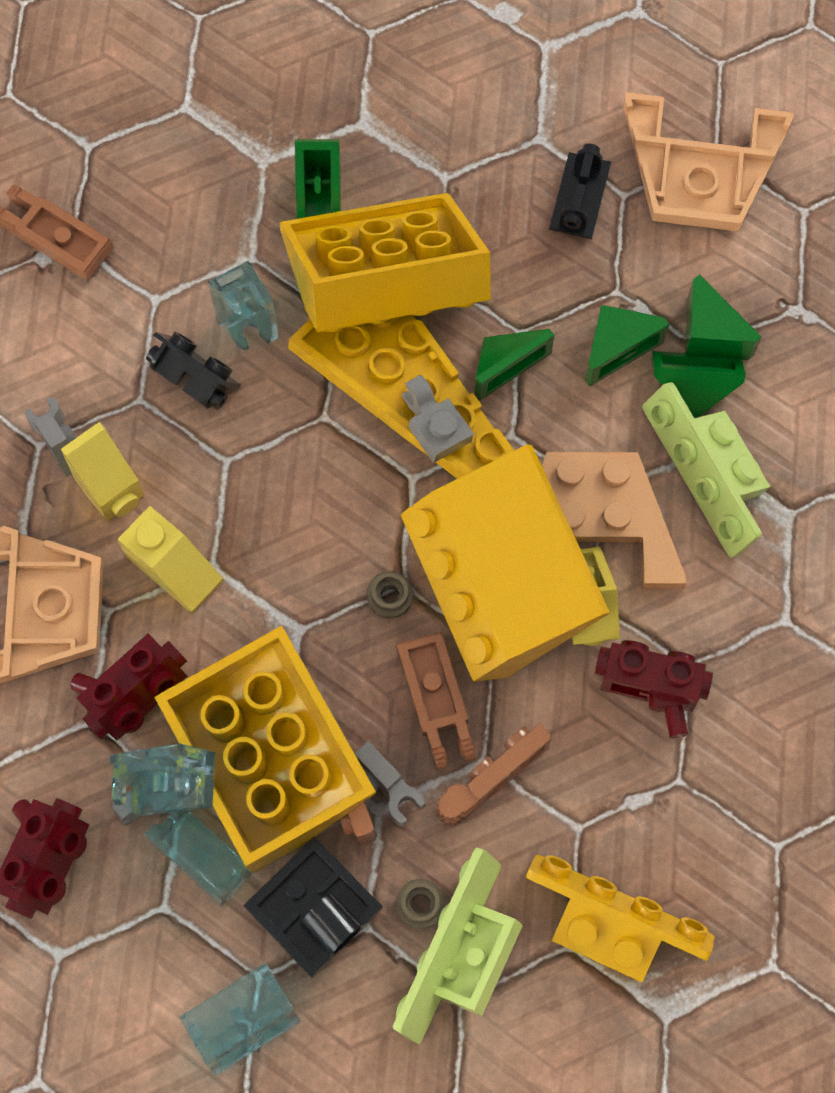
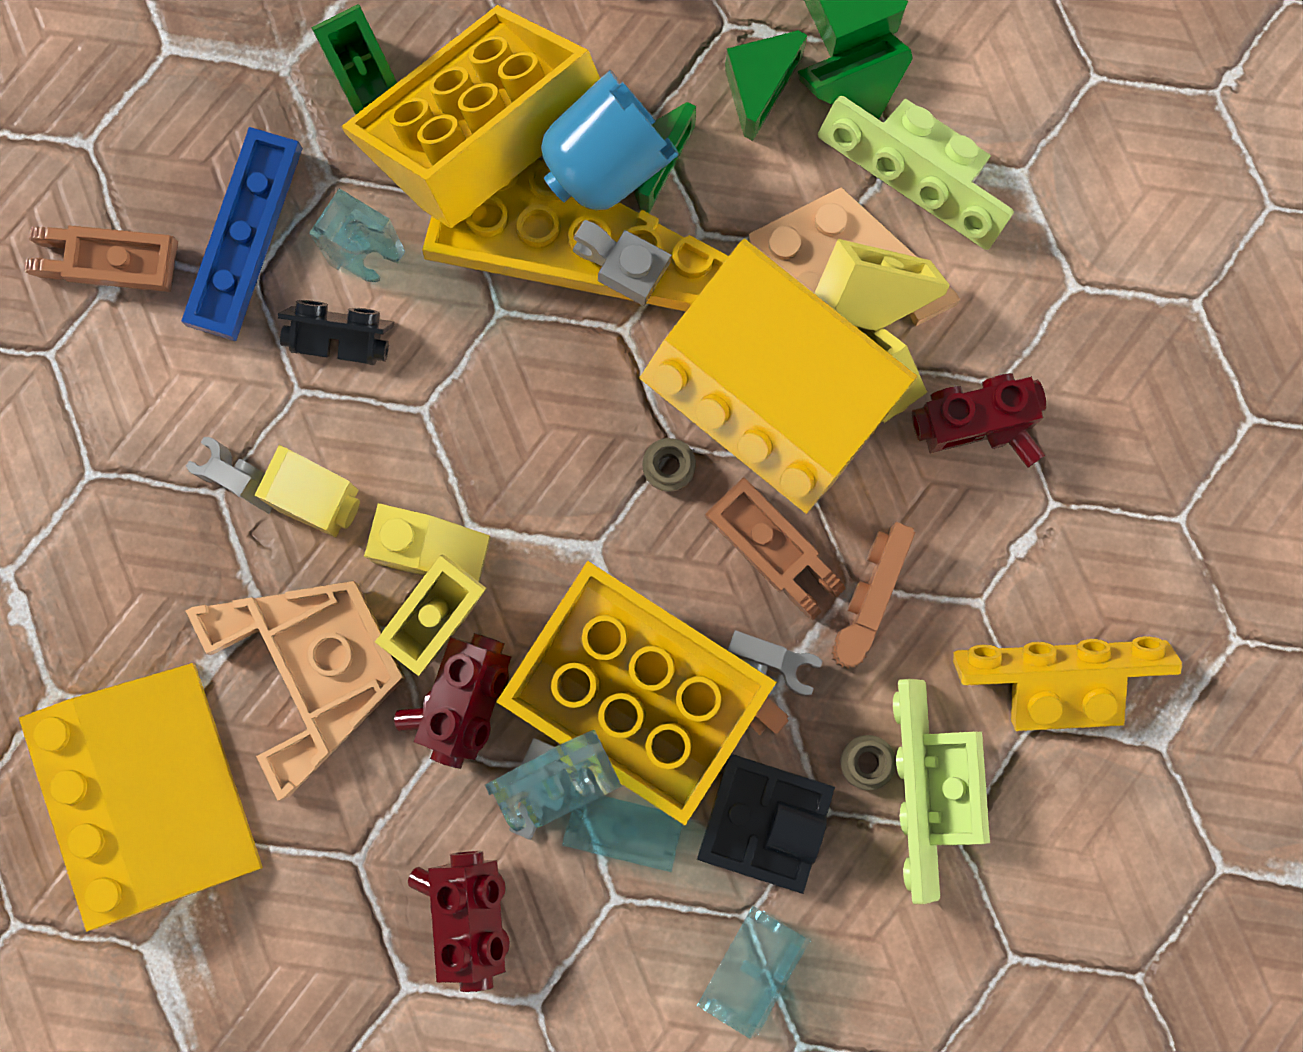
camera: 25 degrees left, 10 degrees up
none -> blue plate [181,127,303,341]
none -> light yellow slope [375,554,487,676]
none -> dark azure cylinder [541,69,679,210]
none -> light yellow slope [814,239,950,331]

